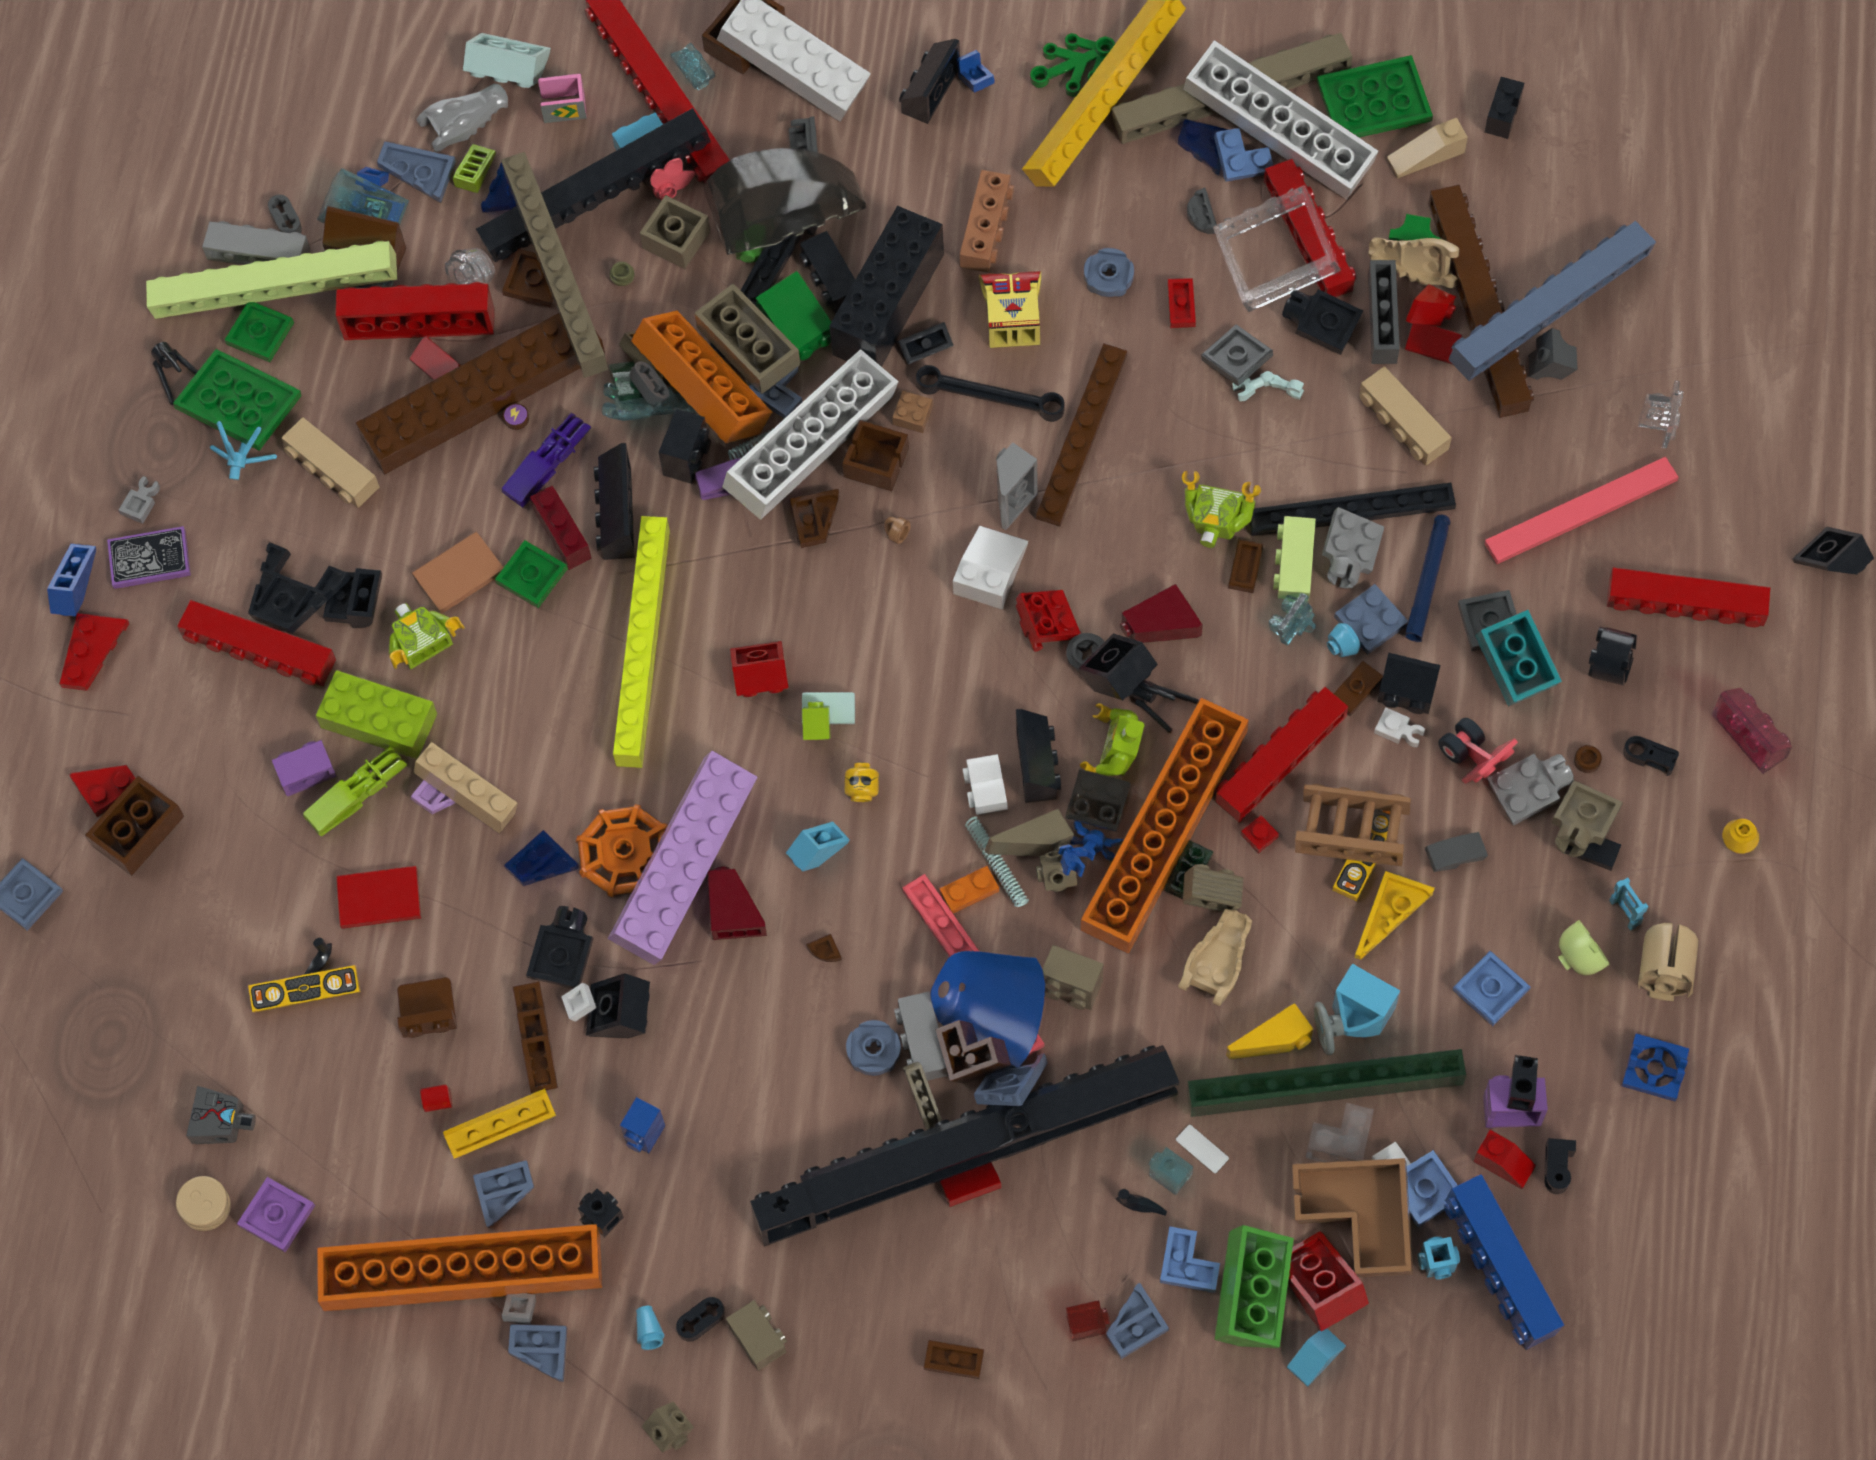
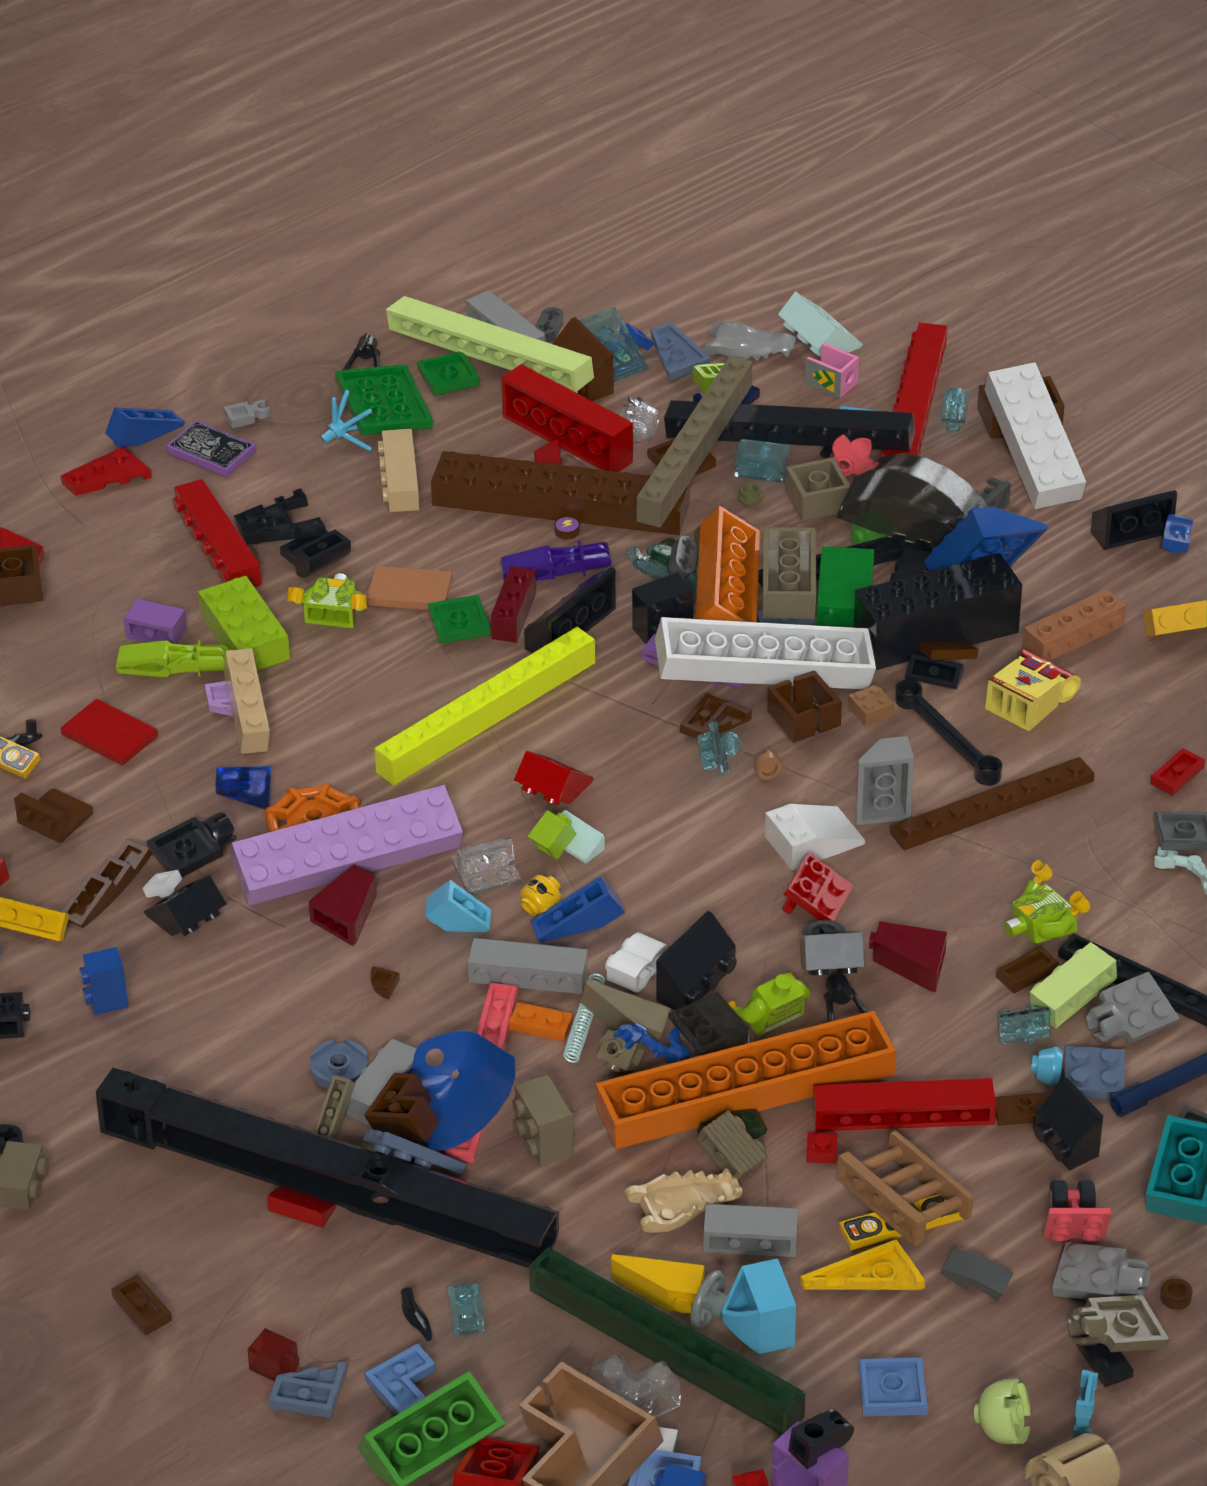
camera: 40 degrees right, 25 degrees down
sand blue plate [1084,248,1134,297] -> none
white sticker [1176,1125,1229,1173] -> none
white plate [1374,708,1425,747] -> none
none -> clear bracket [451,837,521,896]
none -> light grey brick [468,938,588,994]
none -> blue slope [530,876,625,943]
none -> clear light blue hips [697,721,743,774]
none -> light grey brick [703,1204,798,1257]
none -> clear light blue brick [735,439,790,483]
none -> reddish brown tile [919,641,979,660]
none -> blue slope [924,506,1048,571]

